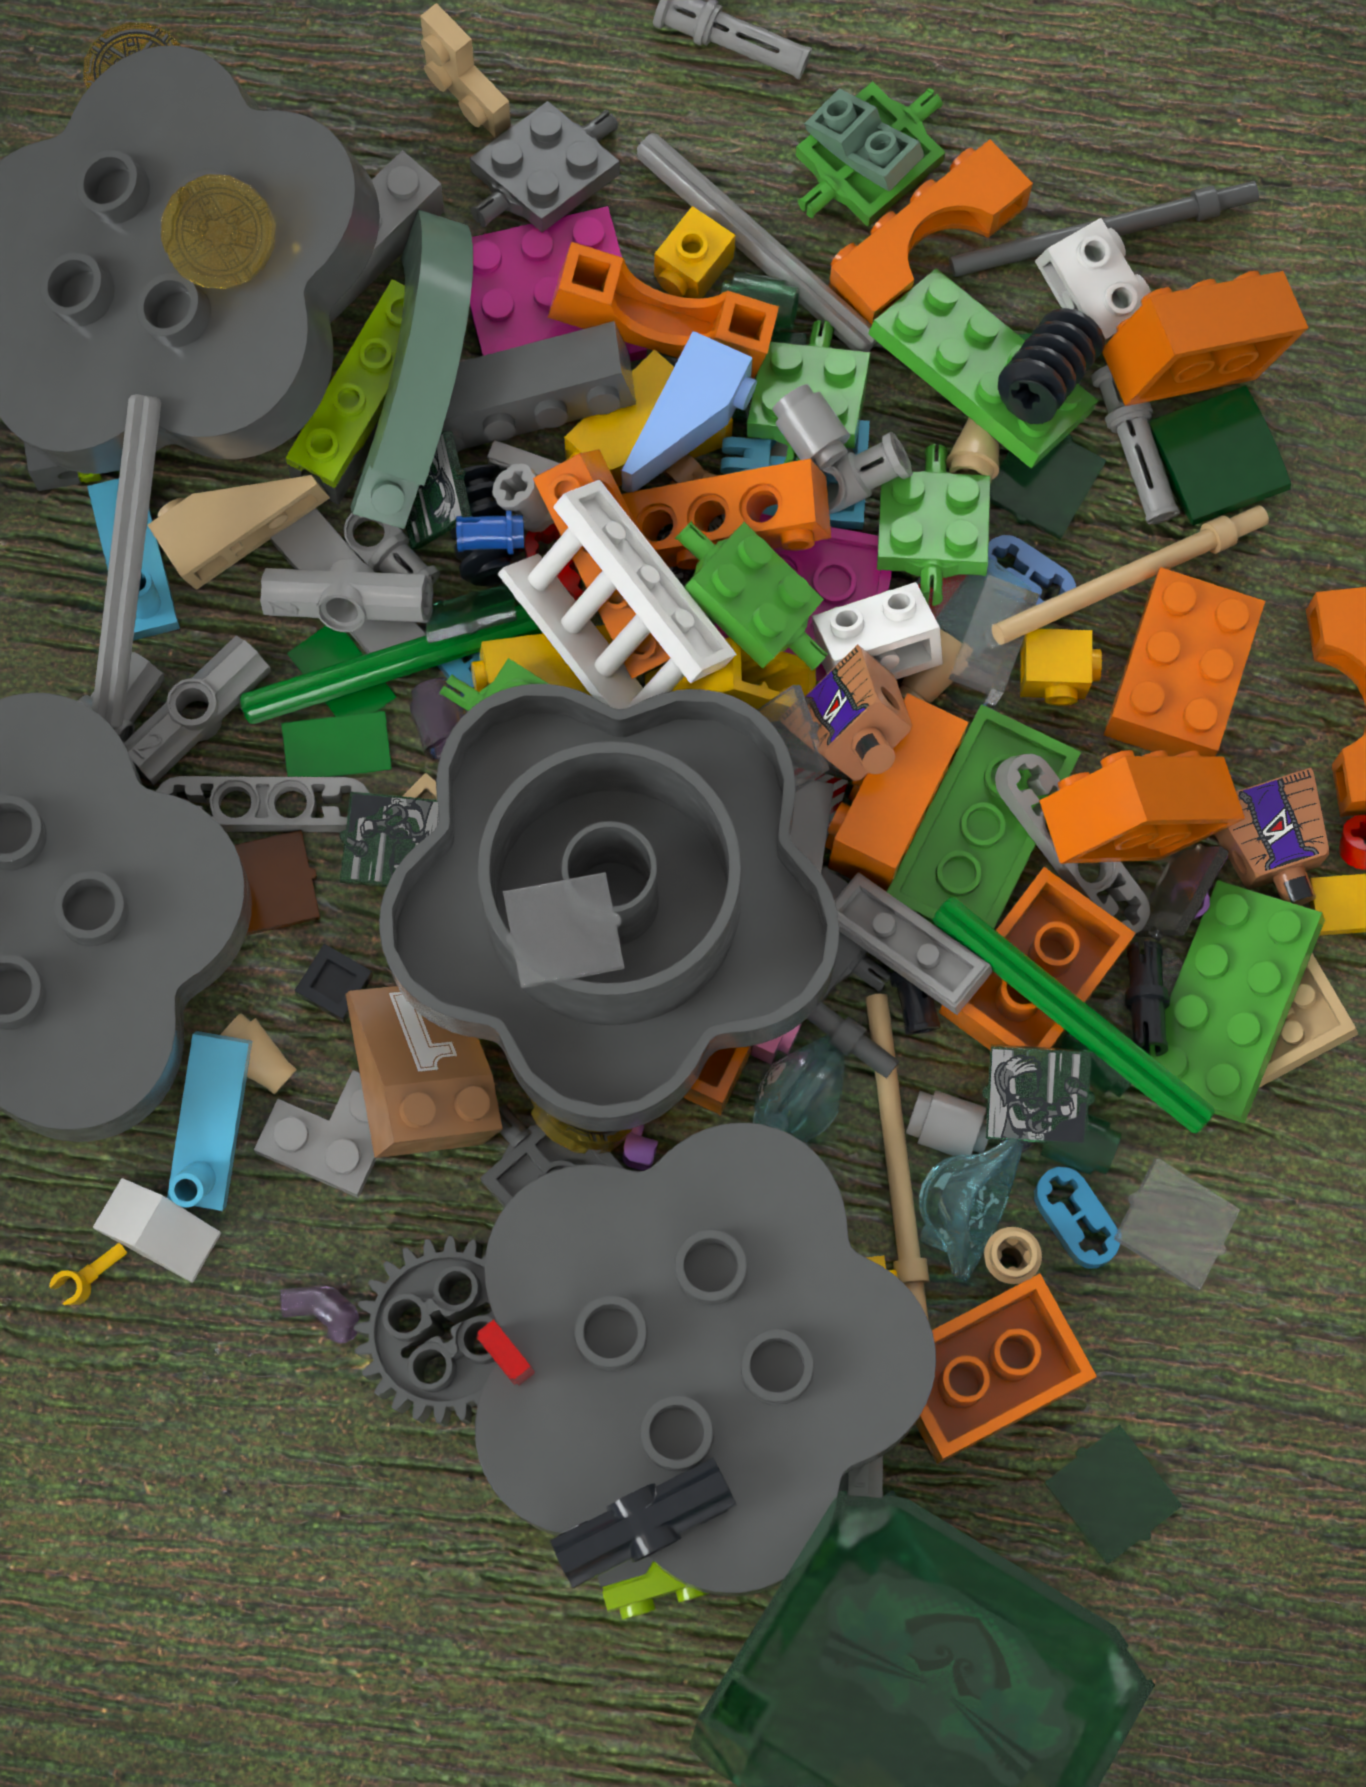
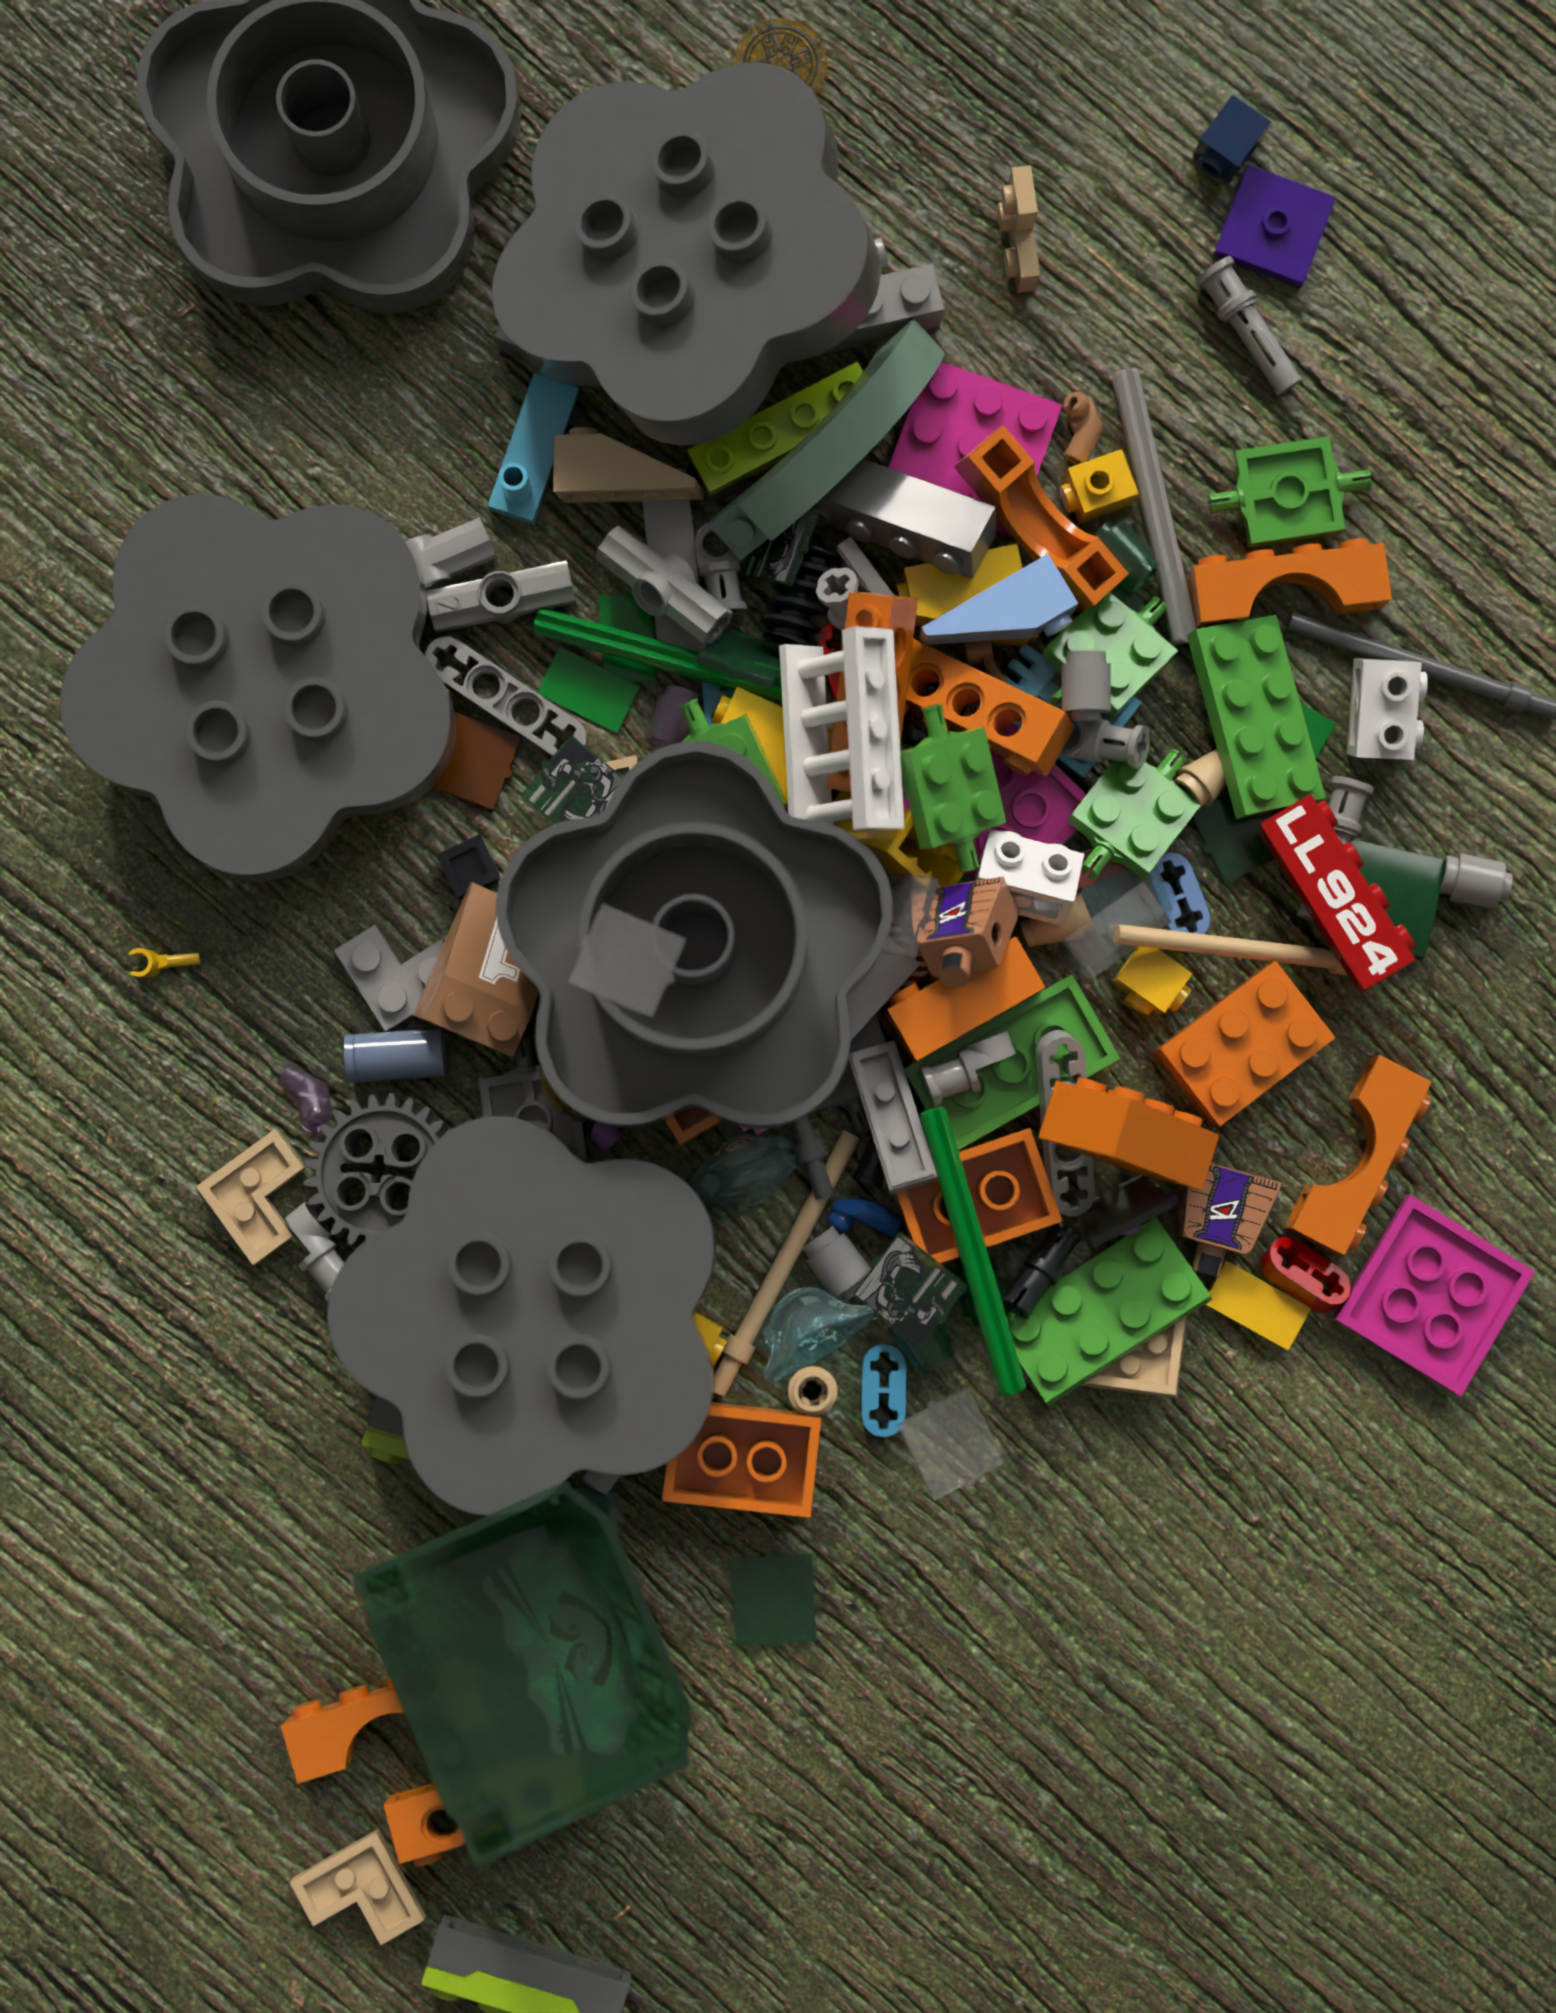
camera: 30 degrees right, 10 degrees up
light grey axle [92,394,161,729] -> none
white slope [93,1178,221,1283] -> none
clear yellow tile [161,174,275,289] -> none
medium azure piece [167,1031,253,1211] -> none
tan cone [220,1013,297,1095] -> none
blue pin [456,510,524,554] -> none
dark grey plate [470,101,620,232] -> none
red tile [477,1319,535,1386] -> none
black piece [550,1458,737,1588] -> none
sand green slope [804,88,925,191] -> none
black piece [997,308,1105,424] -> none
orange brick [1102,271,1308,406] -> none
none -> tan plate [196,1129,306,1265]
none -> light grey connector [285,1202,345,1303]
none -> sand blue pin [344,1028,447,1083]
none -> blue arm [827,1198,902,1237]
none -> light grey connector [919,1031,1016,1108]
none -> medium nougat arm [1063,392,1103,465]
none -> red brick [1258,794,1416,995]
none -> light grey brick [1440,853,1513,909]

